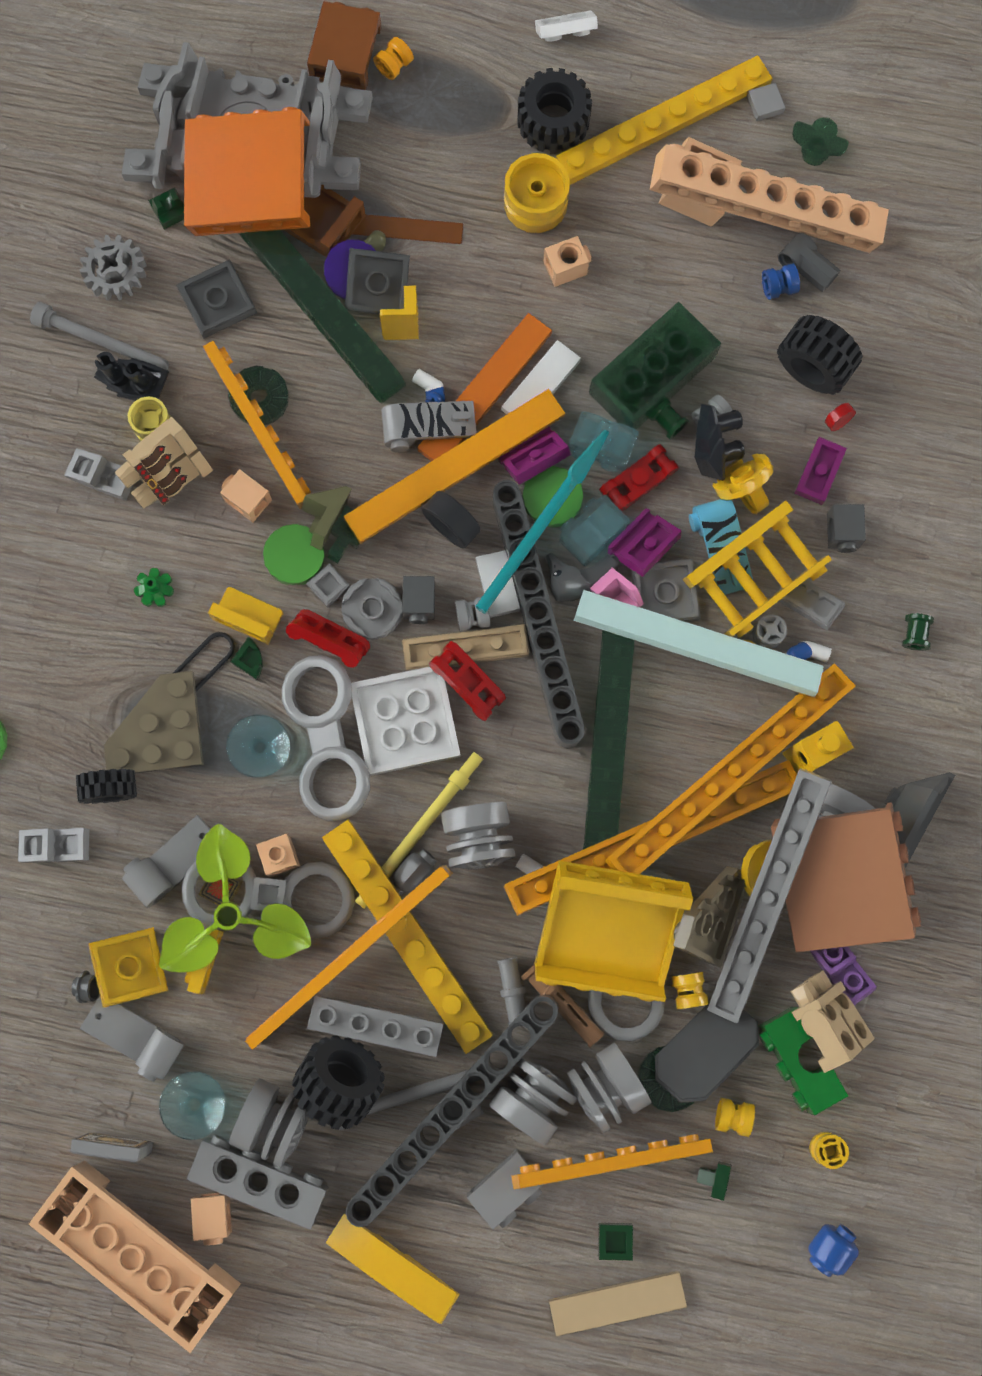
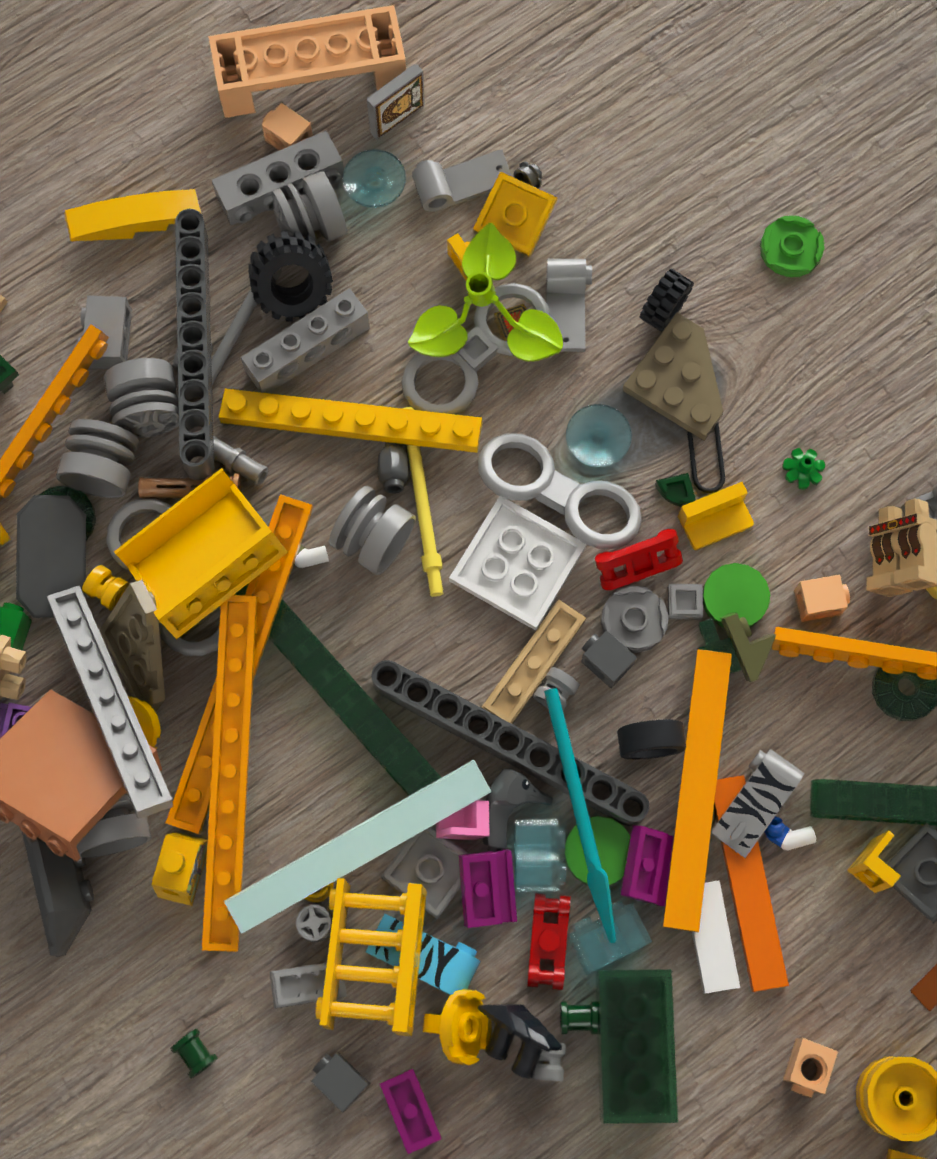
camera: 135 degrees right, 5 degrees down
light grey slope [18,828,90,863] -> none
light orange tile [245,865,453,1050] -> none
light nougat brick [256,834,300,878] -> none
red plate [429,641,506,721] -> none
white tile [476,550,520,618] -> none
arm [786,641,832,663] -> none

